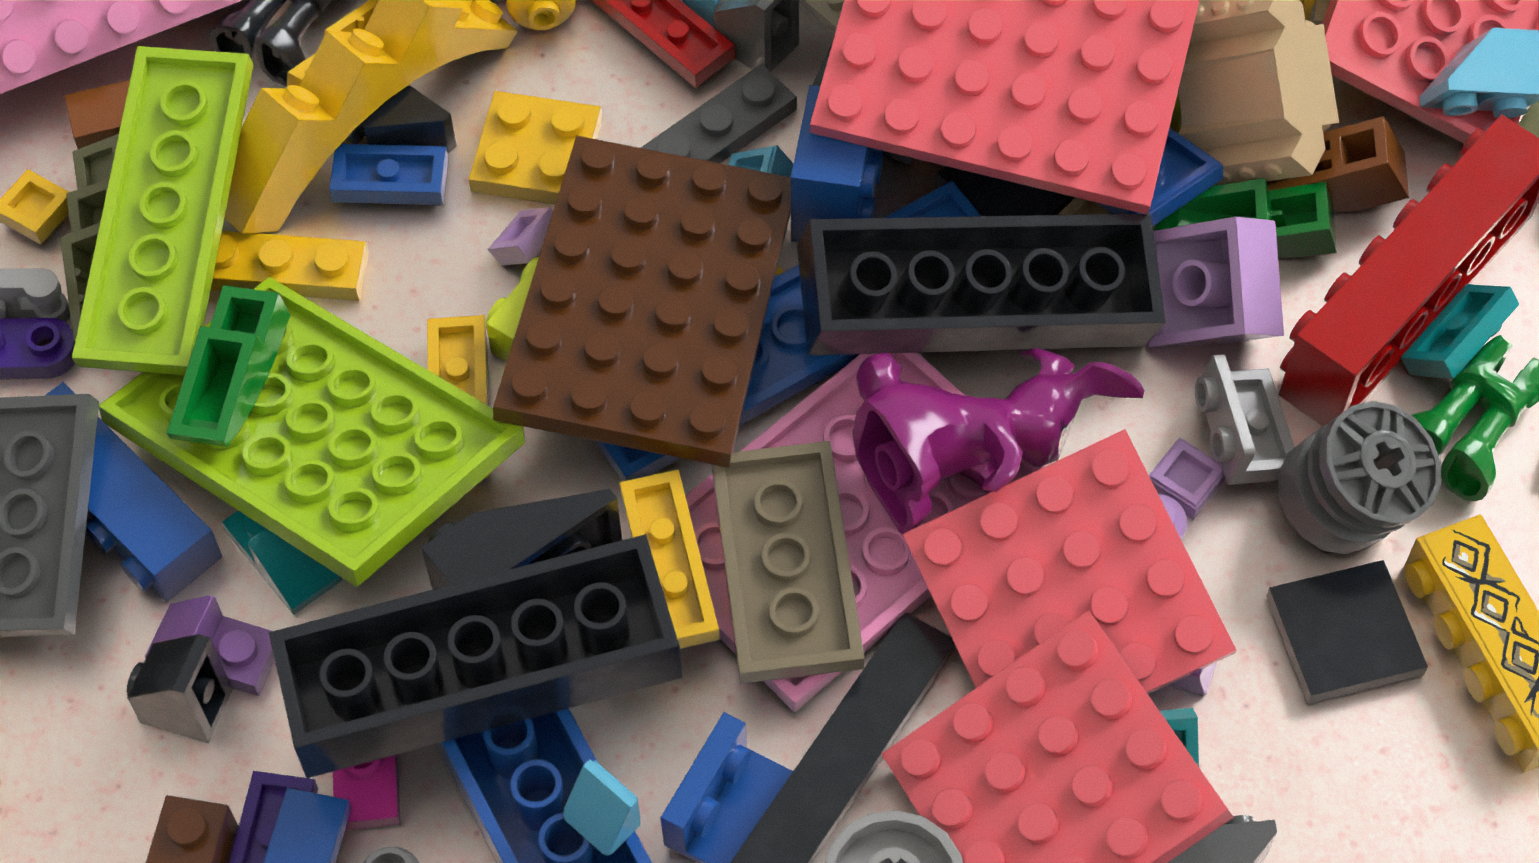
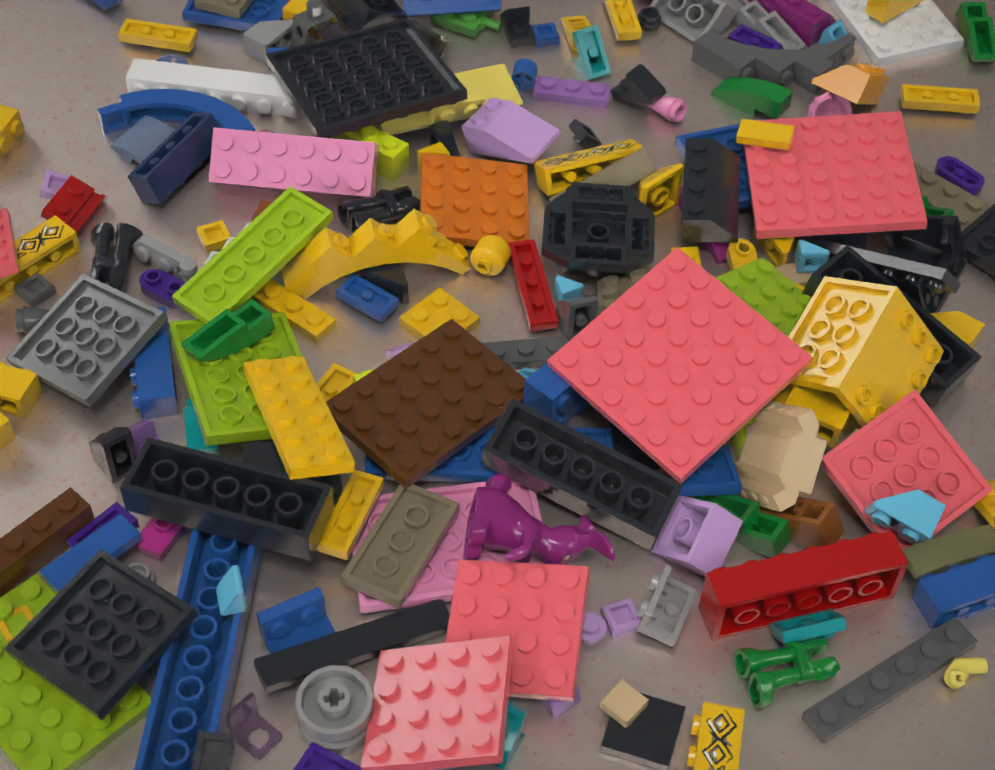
camera: 30 degrees right, 10 degrees down
dark grey wheel [1278,401,1441,555] -> none
none -> yellow plate [243,356,355,480]
none -> tan tile [599,679,649,728]

